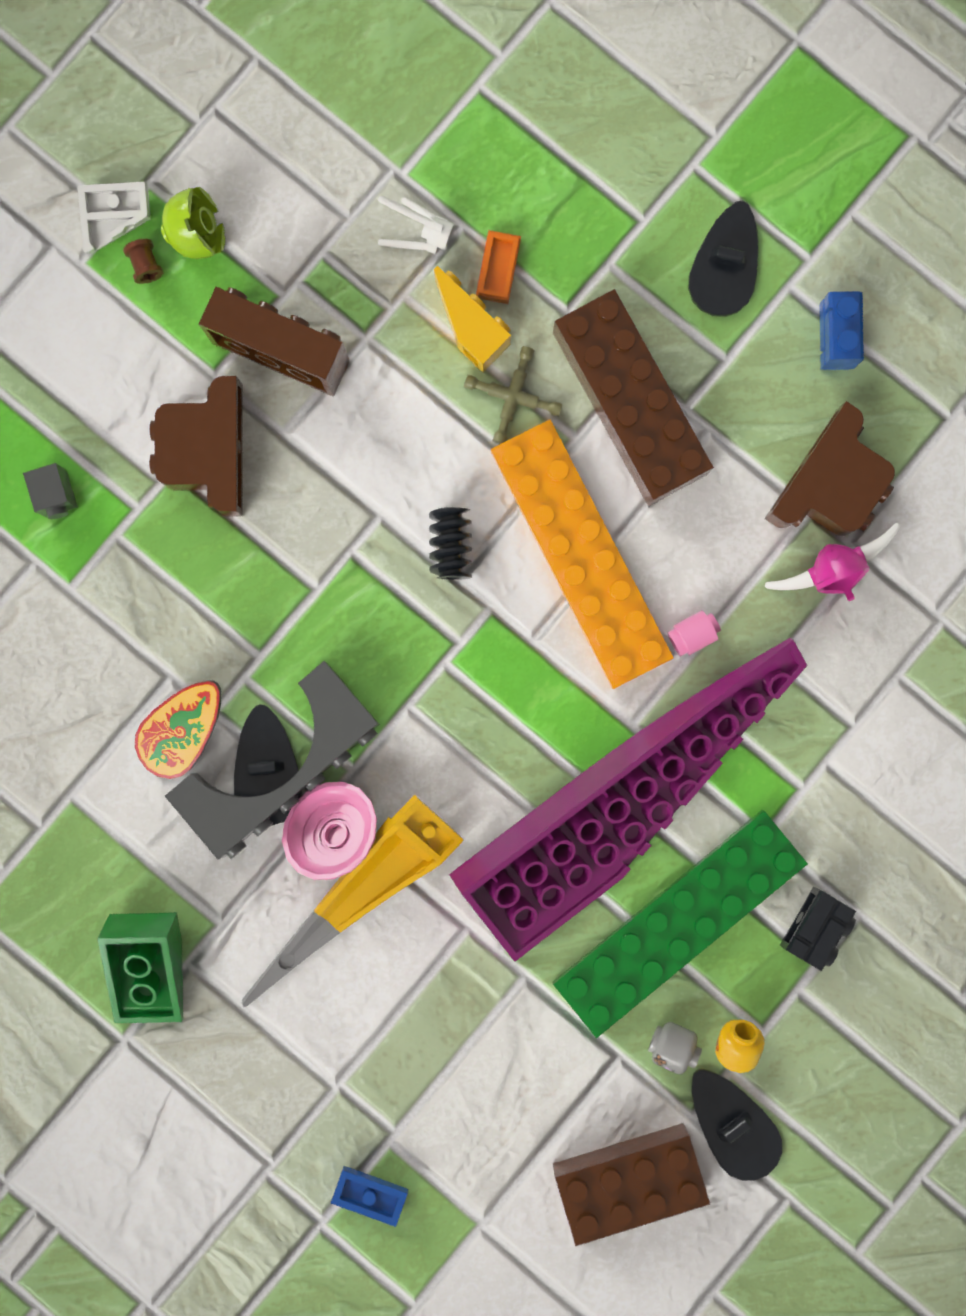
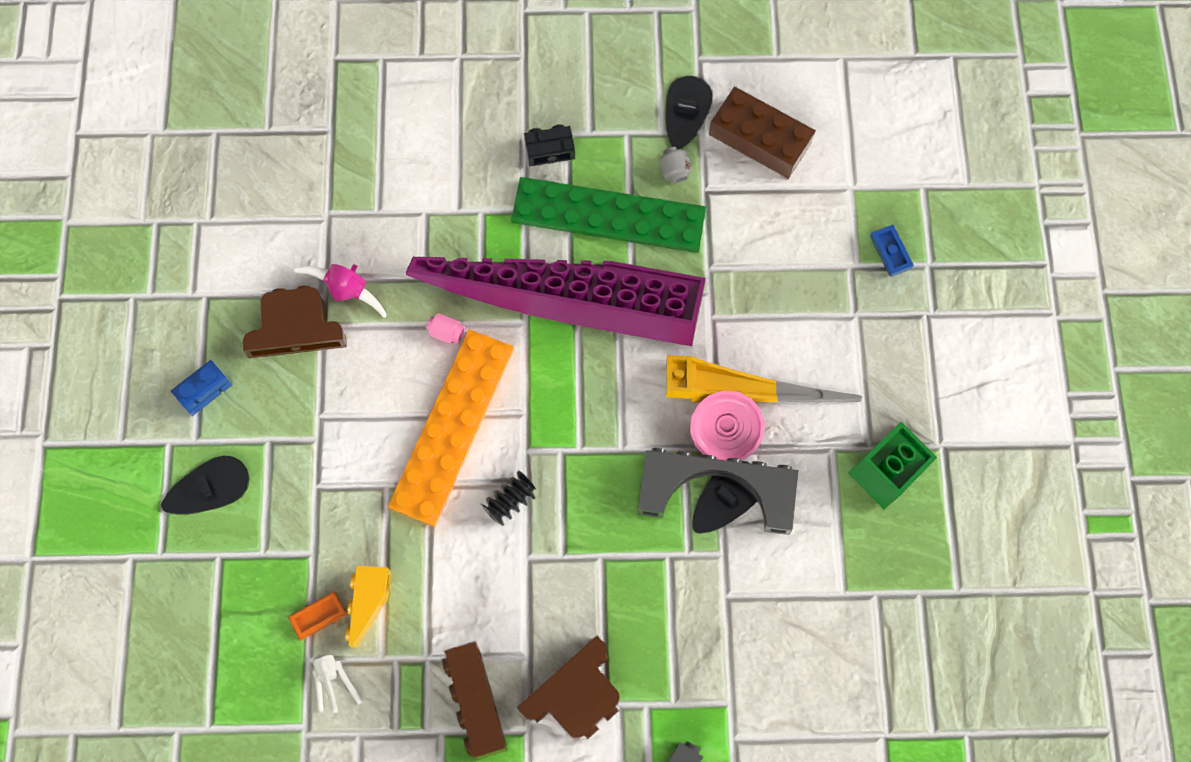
camera: 135 degrees left, 15 degrees down
shield [135,680,221,779] -> none
olive piece [464,346,563,444] -> none
reddish brown brick [553,289,714,507] -> none
yellow head [715,1019,765,1073] -> none

